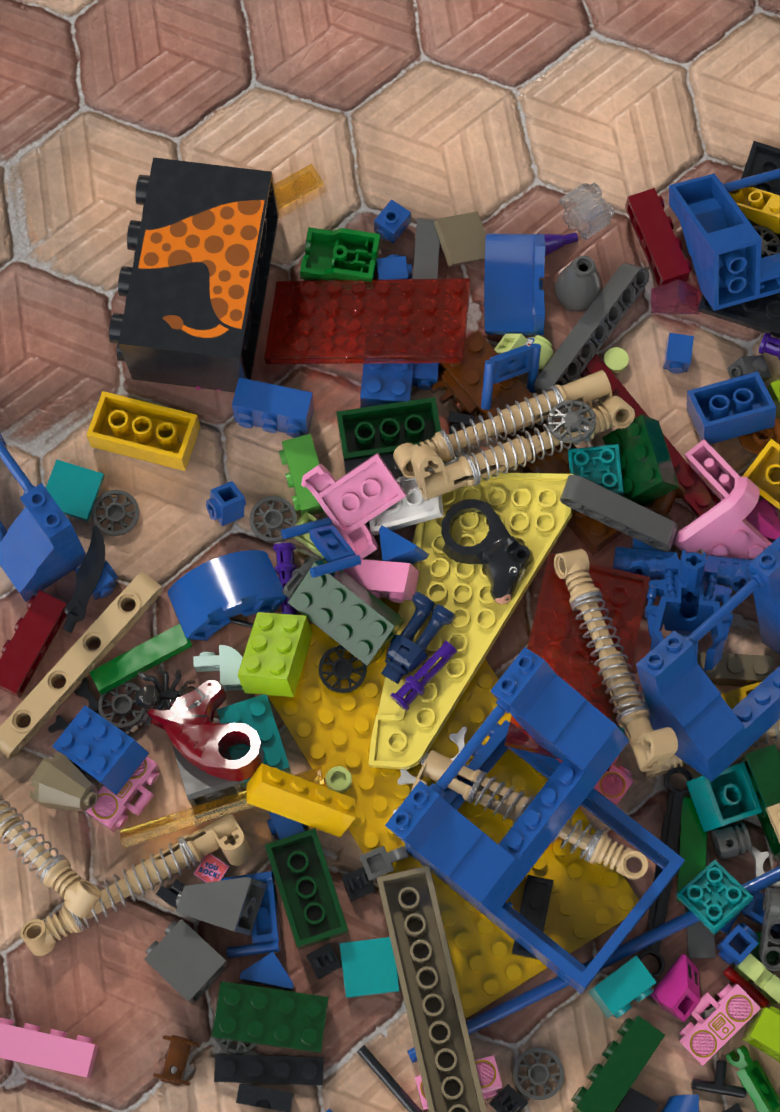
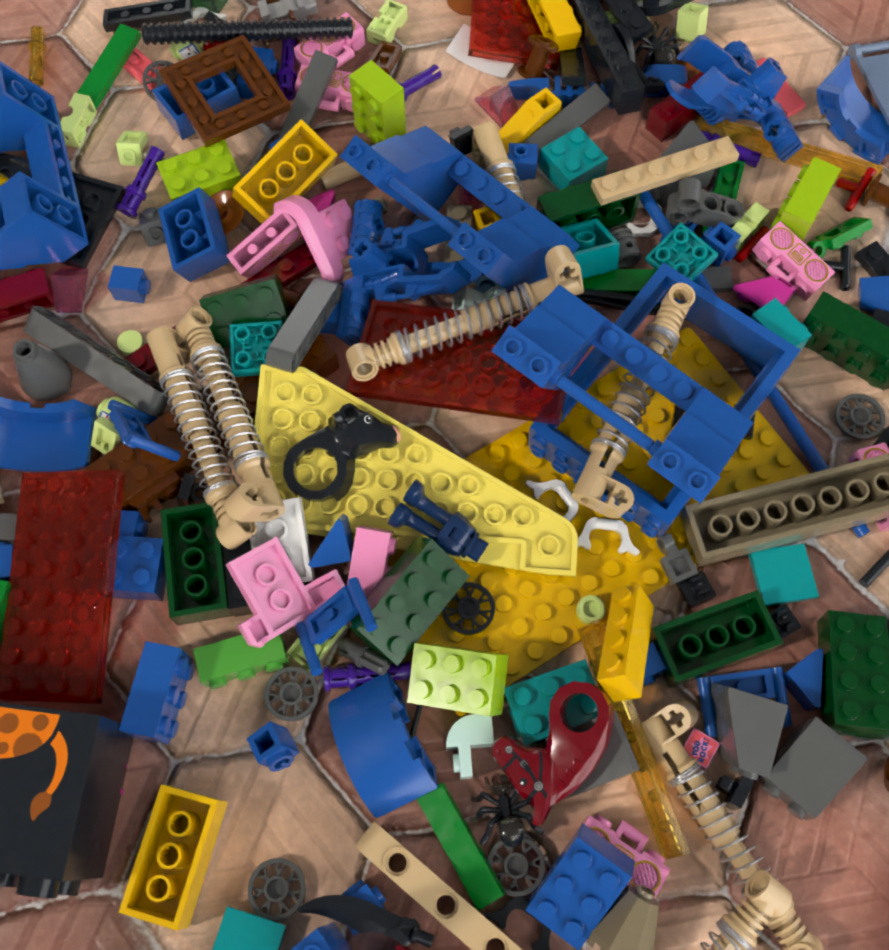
camera: 90 degrees left, 5 degrees down
dark purple pin [390,641,458,711] -> none
dark grey wheel [548,400,596,443] -> none

